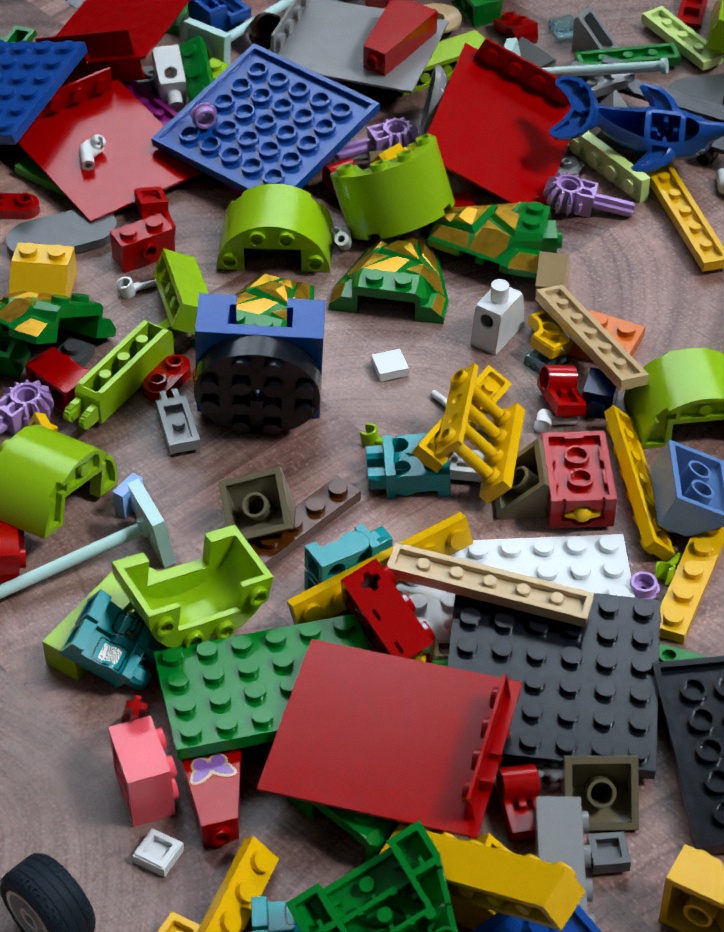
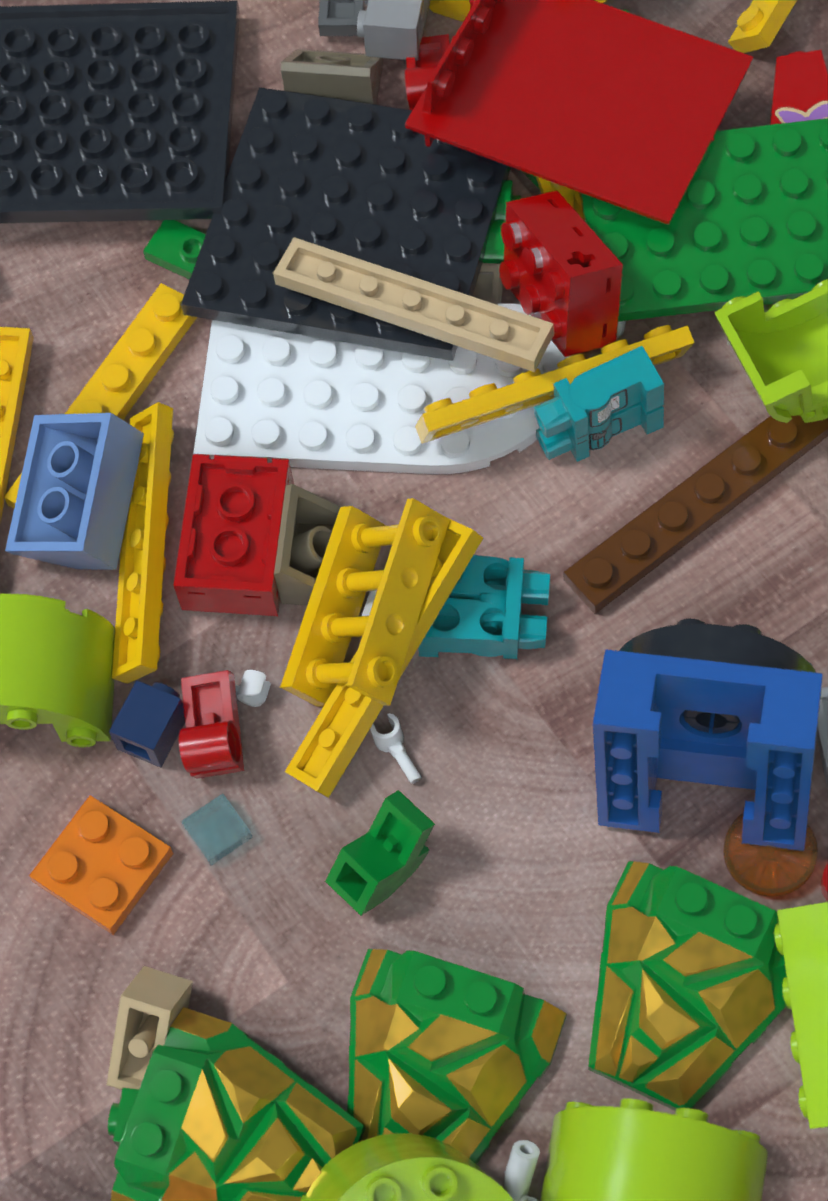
camera: 165 degrees left, 20 degrees up
dark tan slope [218,466,296,541] -> none
lime hand [360,423,383,447] -> none
white tile [371,349,409,382] -> none
white torso [470,279,525,356] -> none
yellow tile [527,310,573,359] -> none
tan plate [535,285,649,391] -> none
lavender plate [630,571,660,600] -> none
lime hand [653,552,683,586] -> none
none -> green brick [325,790,435,916]

